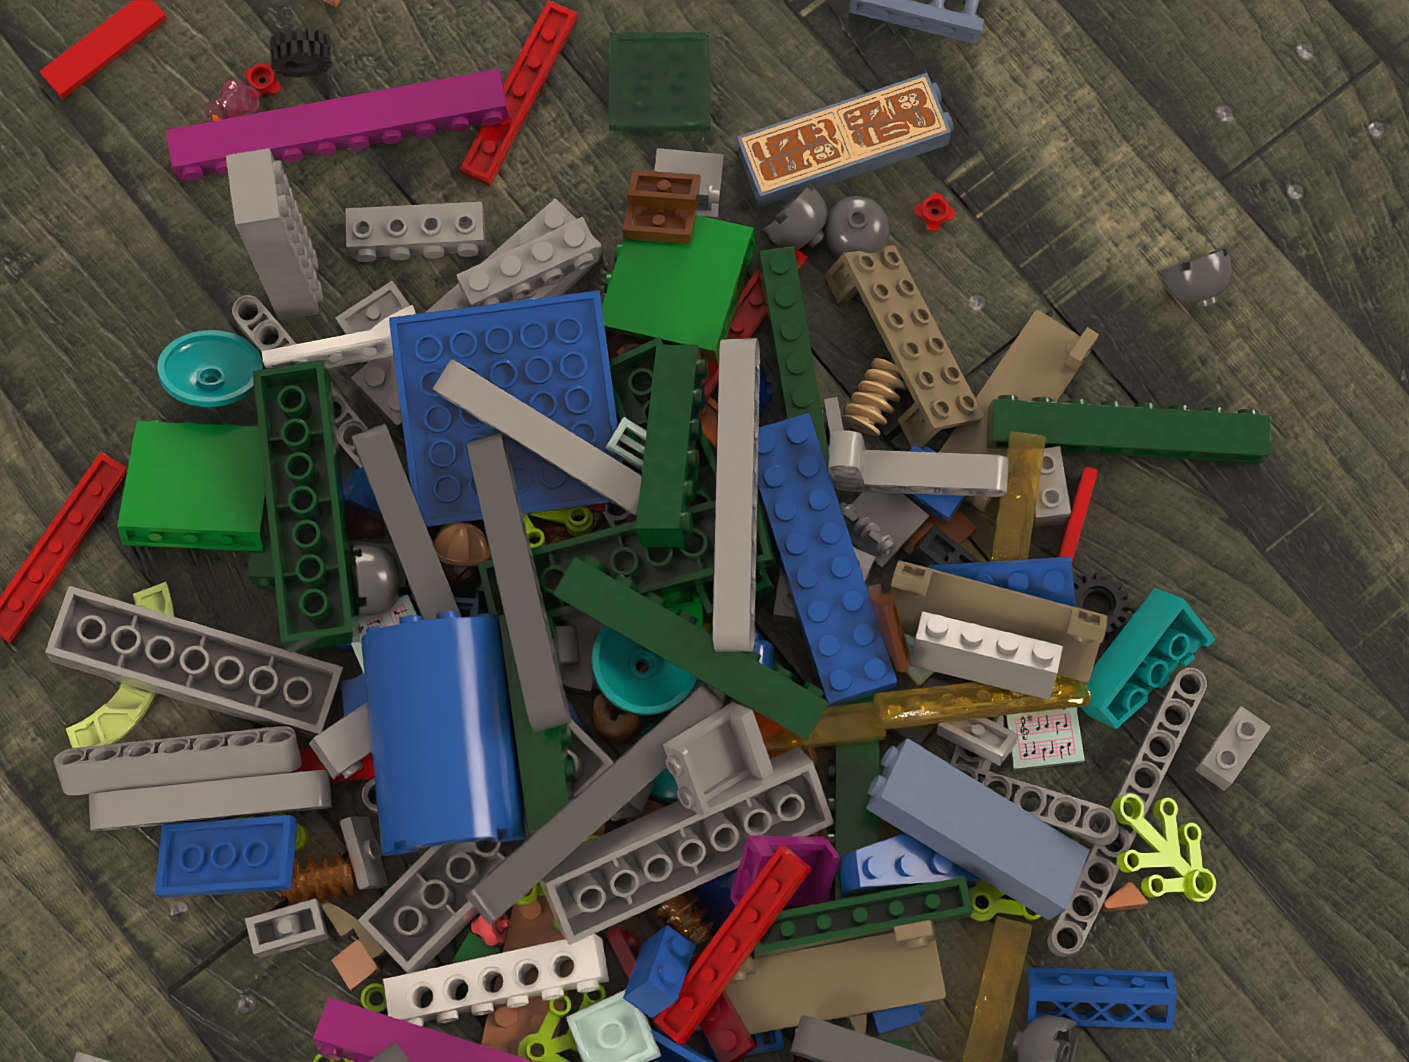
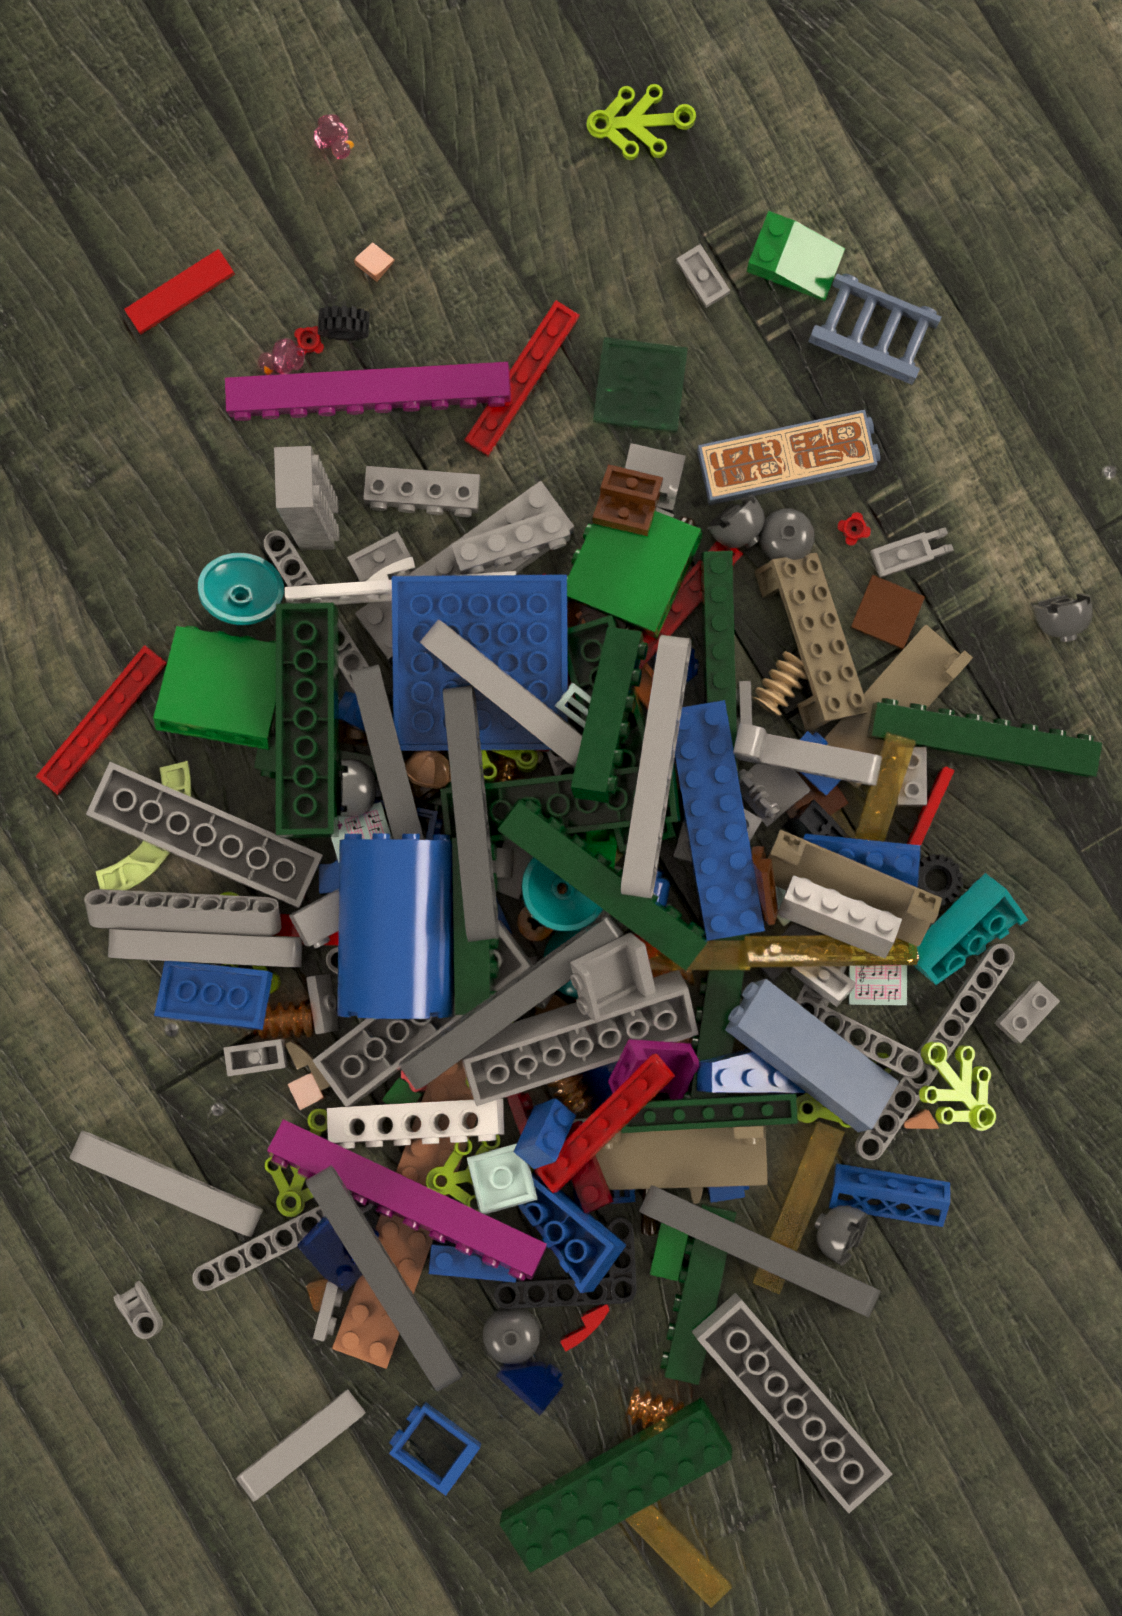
camera: 10 degrees right, 10 degrees up
none -> reddish brown tile [850,575,925,650]
none -> light grey hinge [870,528,954,578]

